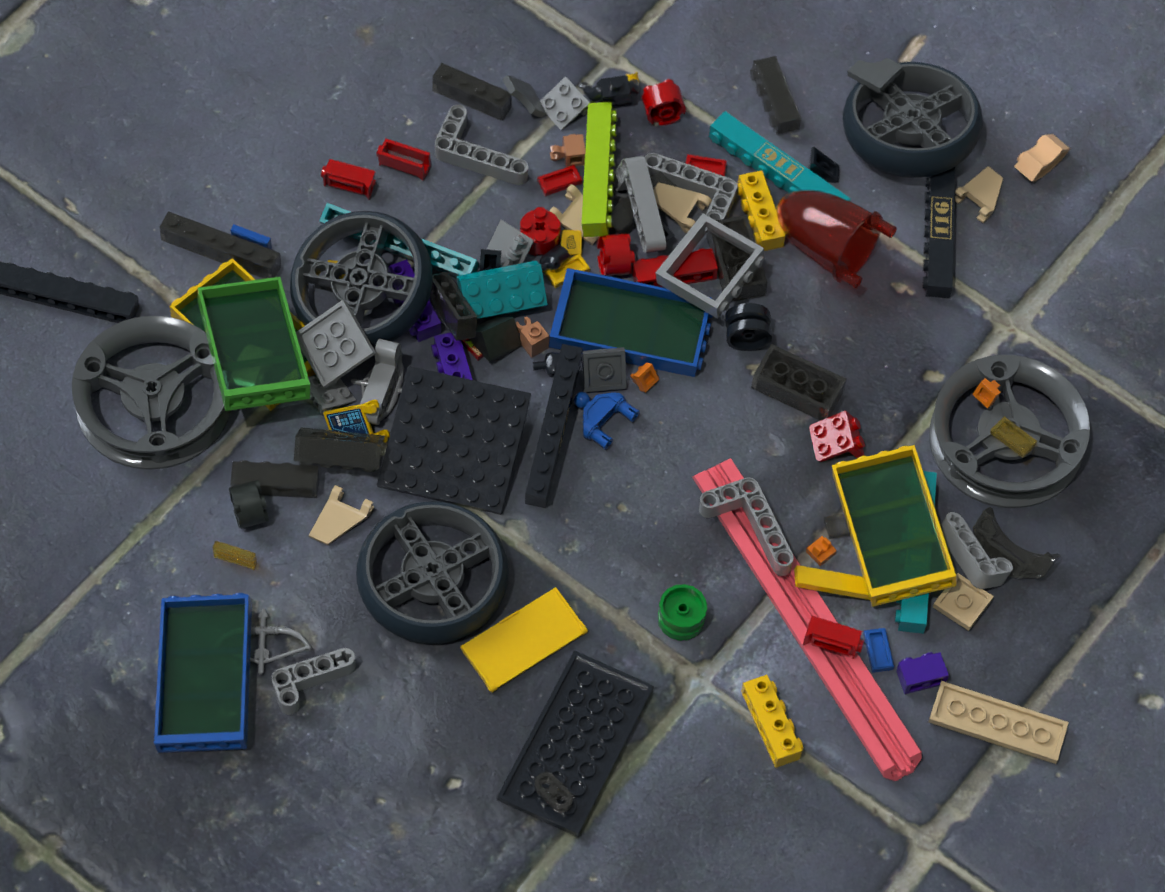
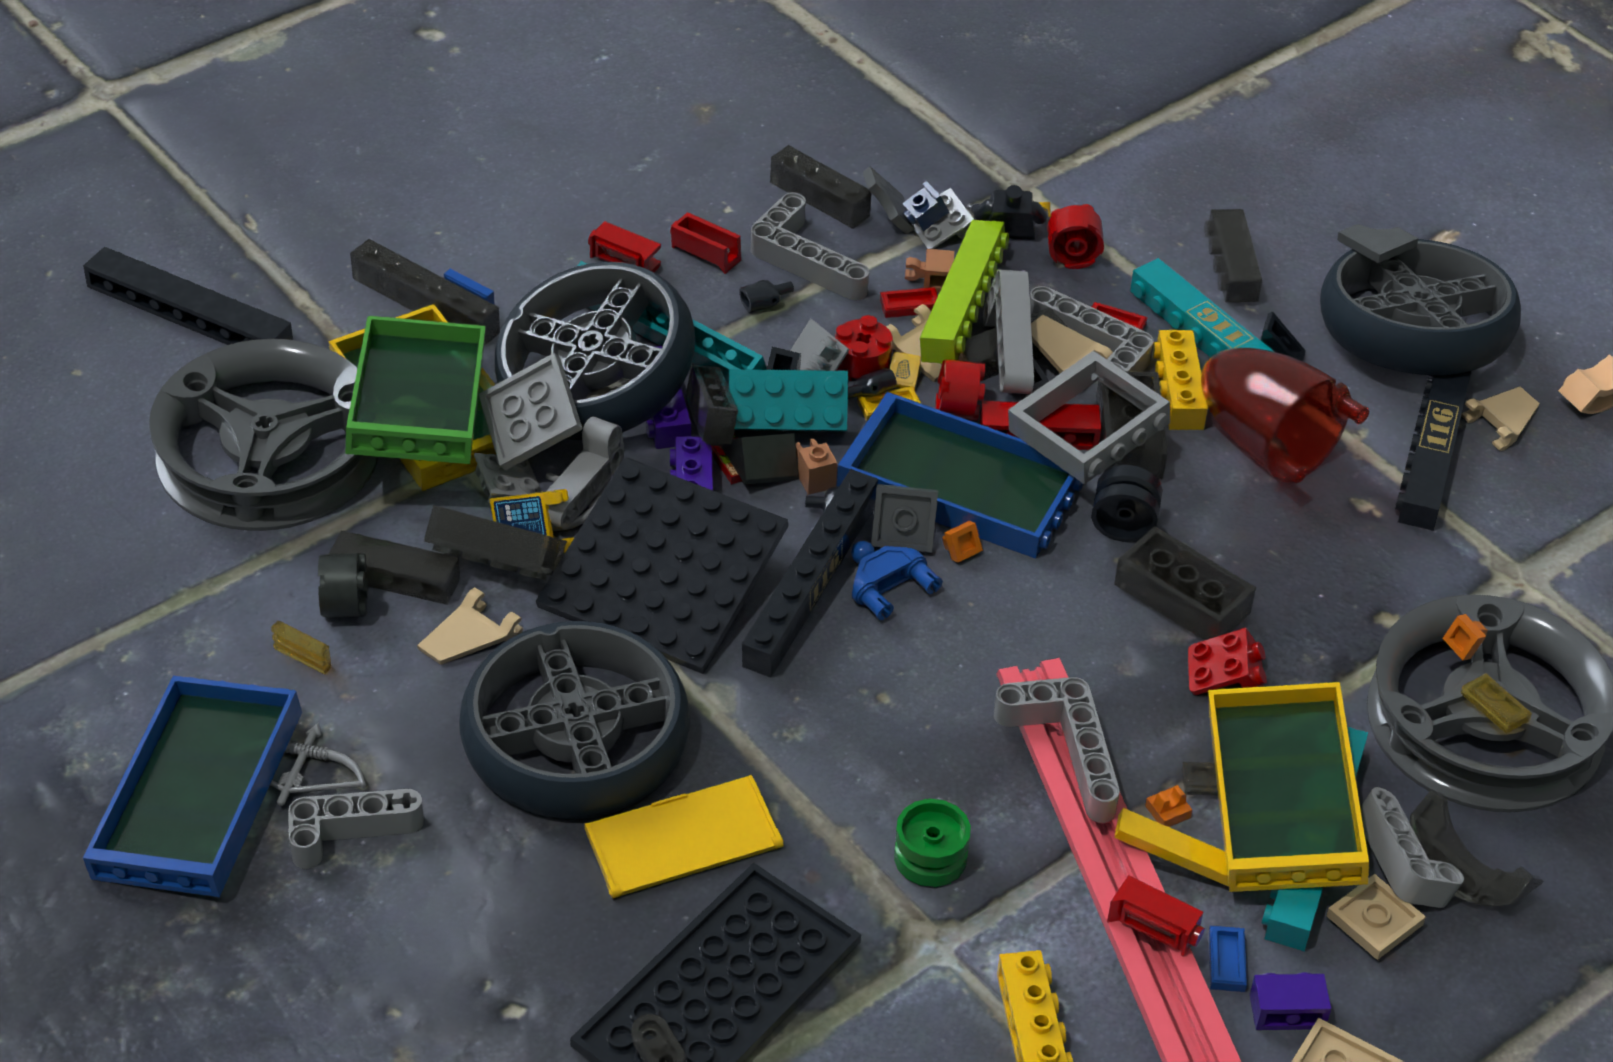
camera: 15 degrees right, 15 degrees down
none -> black piece [739,280,794,312]
none -> dark blue brick [902,181,949,232]

